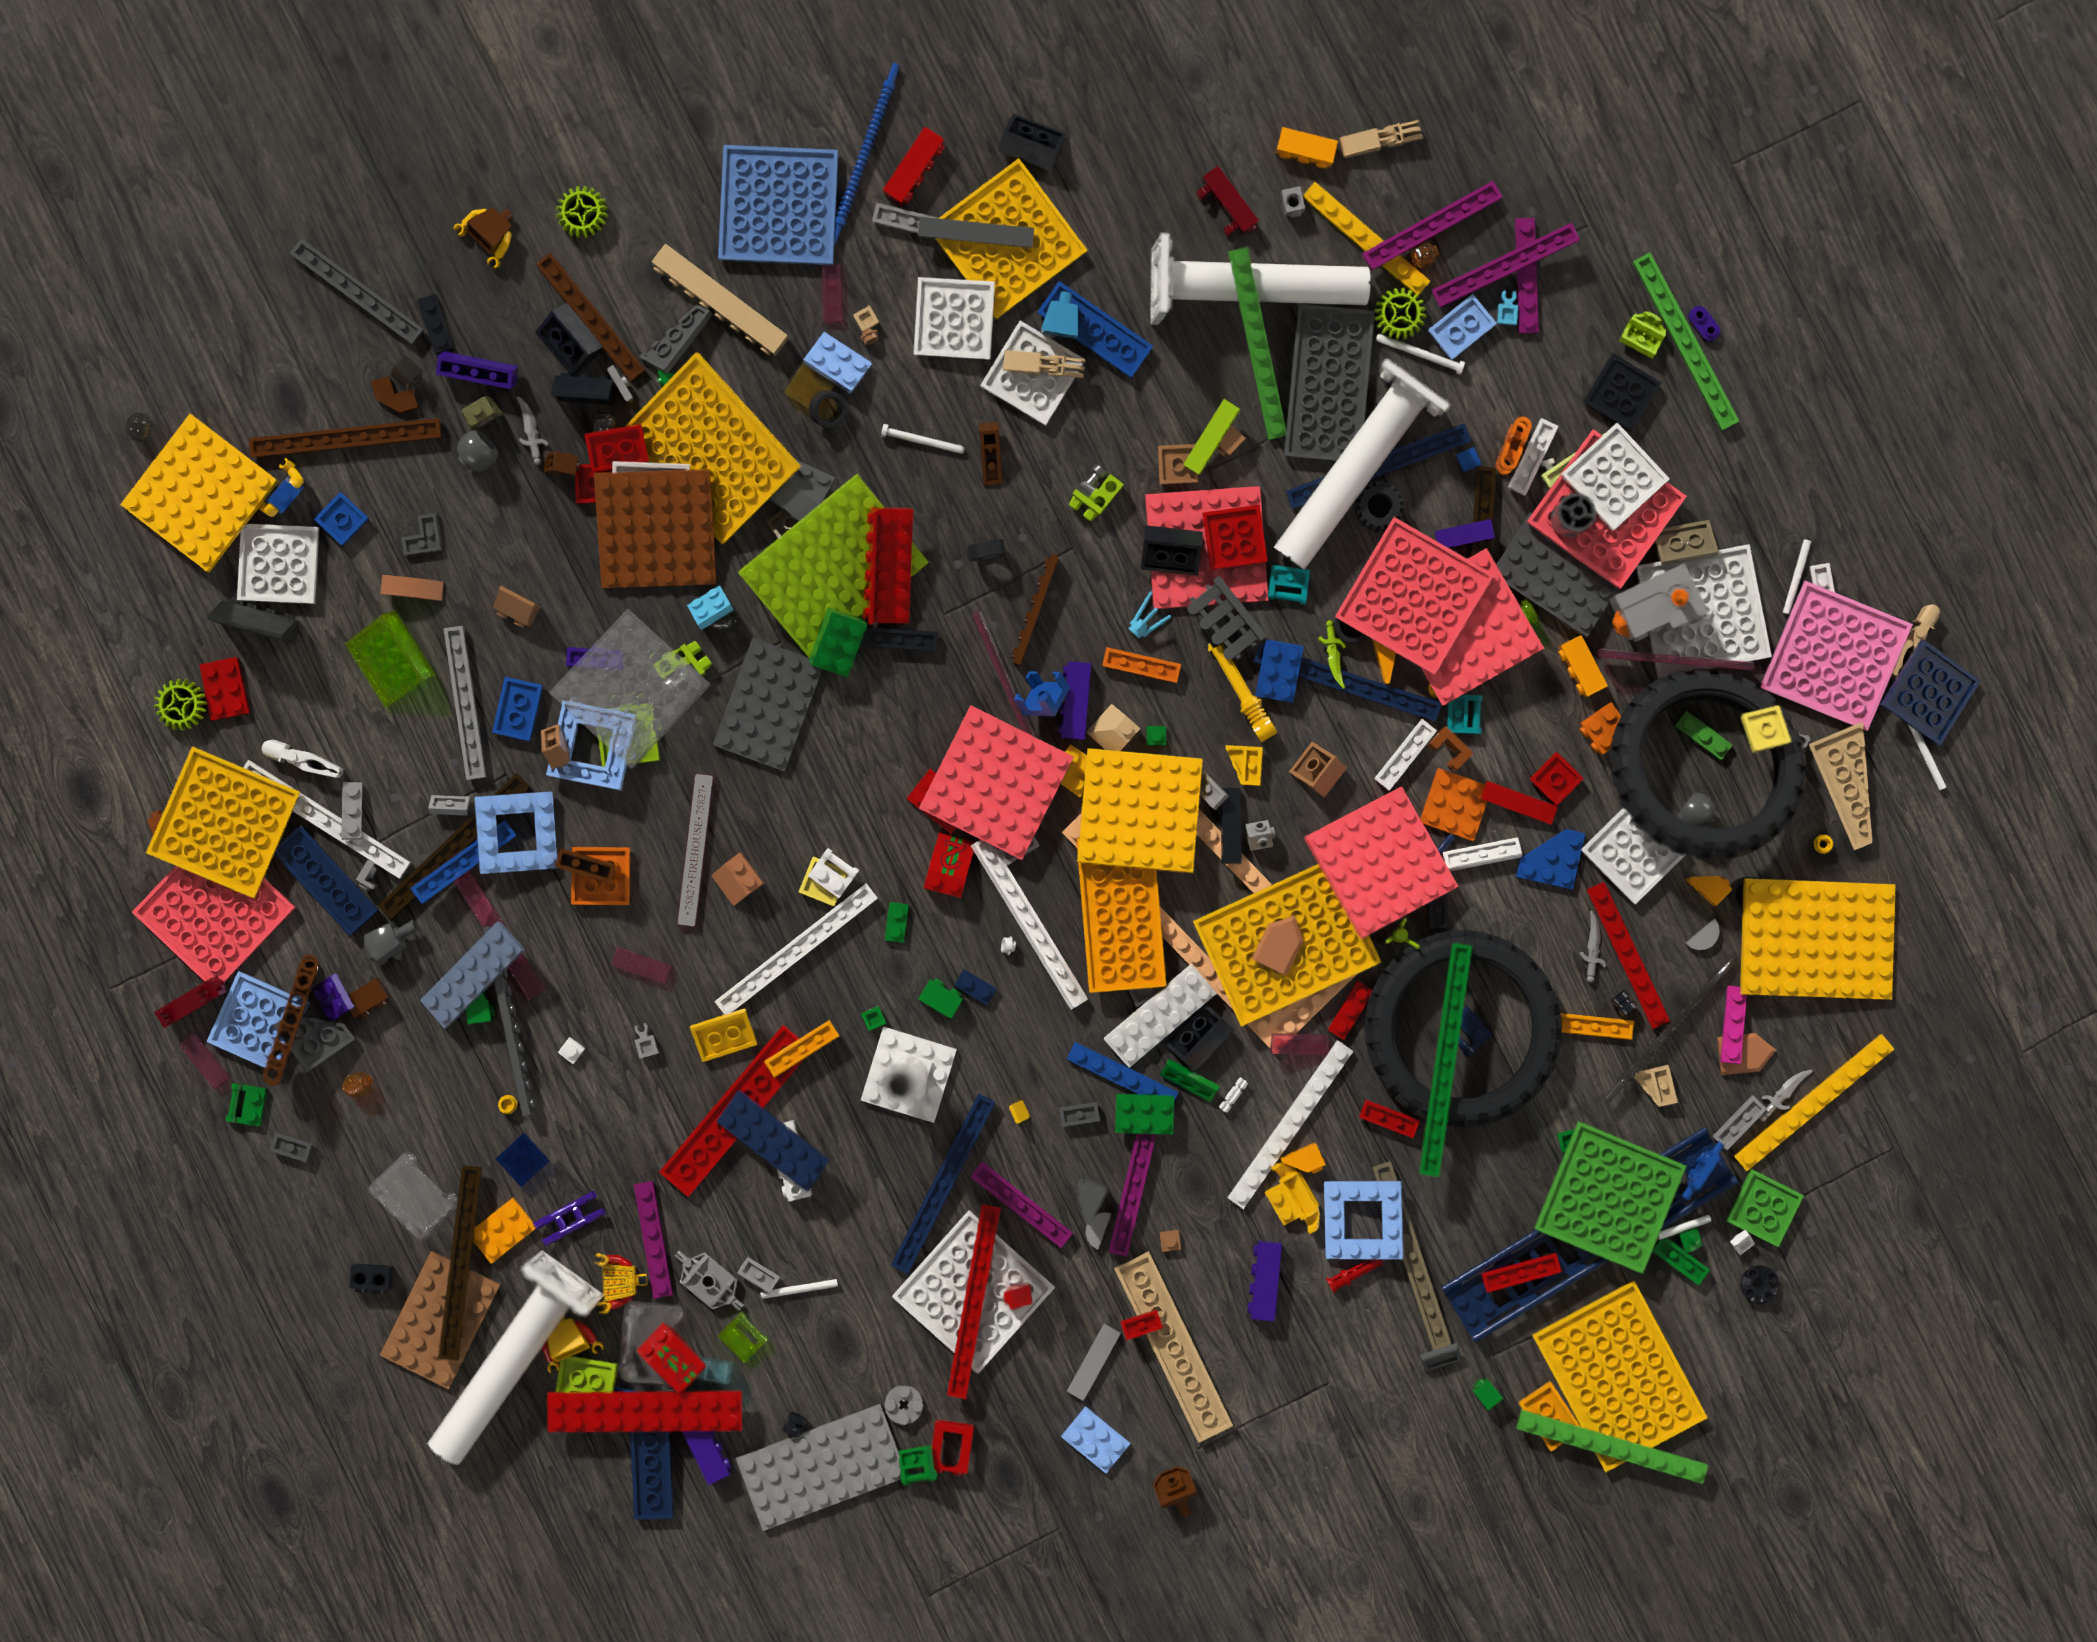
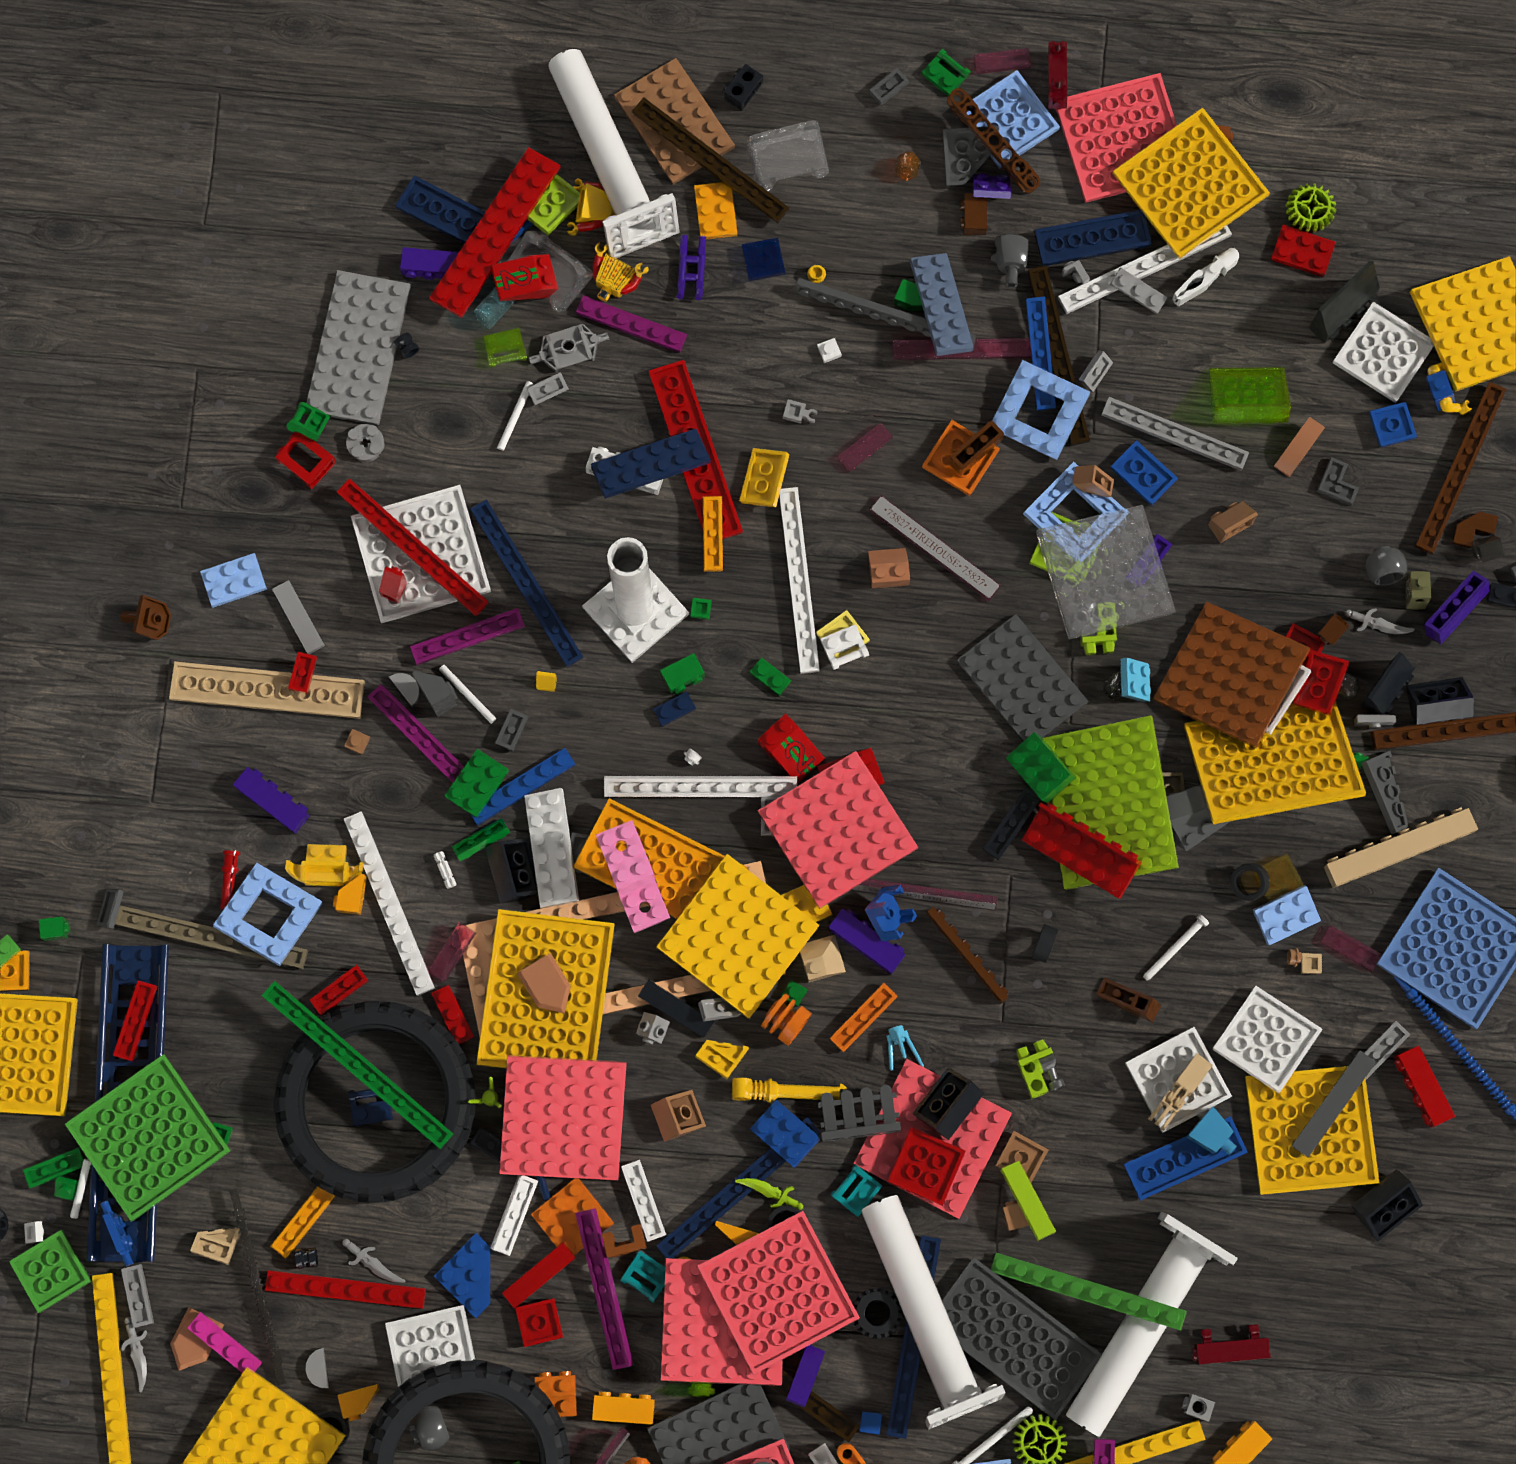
camera: 120 degrees right, 10 degrees down
none -> white bar [439,665,496,724]
none -> magenta plate [575,1208,633,1370]
none -> bright pink bracket [596,820,670,933]
none -> orange wheel [761,993,812,1046]

